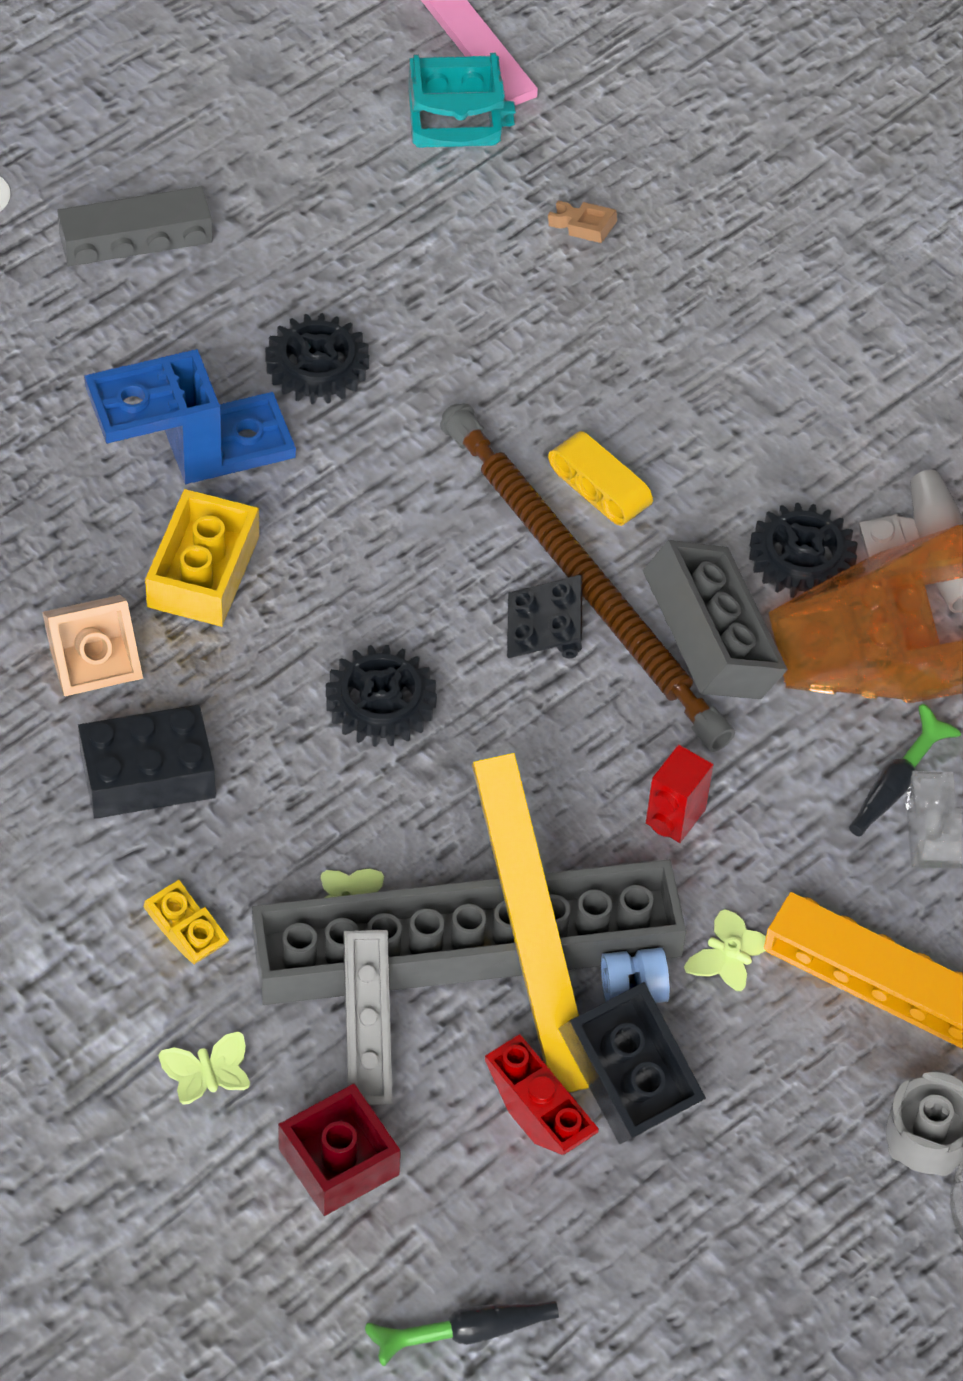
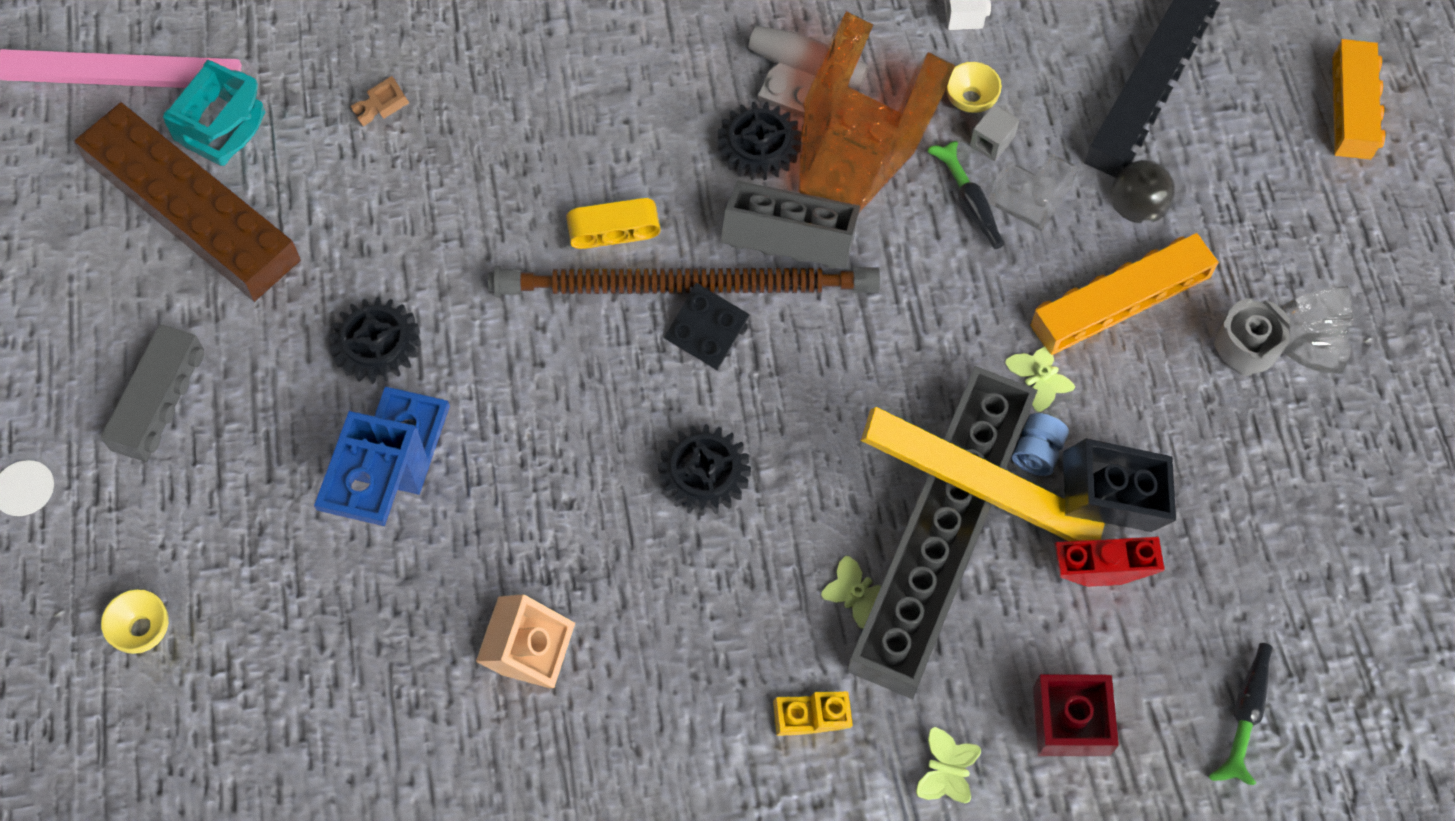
camera: 55 degrees left, 10 degrees up
black brick [78,704,216,819] -> none
yellow brick [145,489,259,627] -> none
light grey tile [343,930,393,1105] -> none
red brick [645,744,714,843] -> none
none -> reddish brown brick [74,102,301,302]

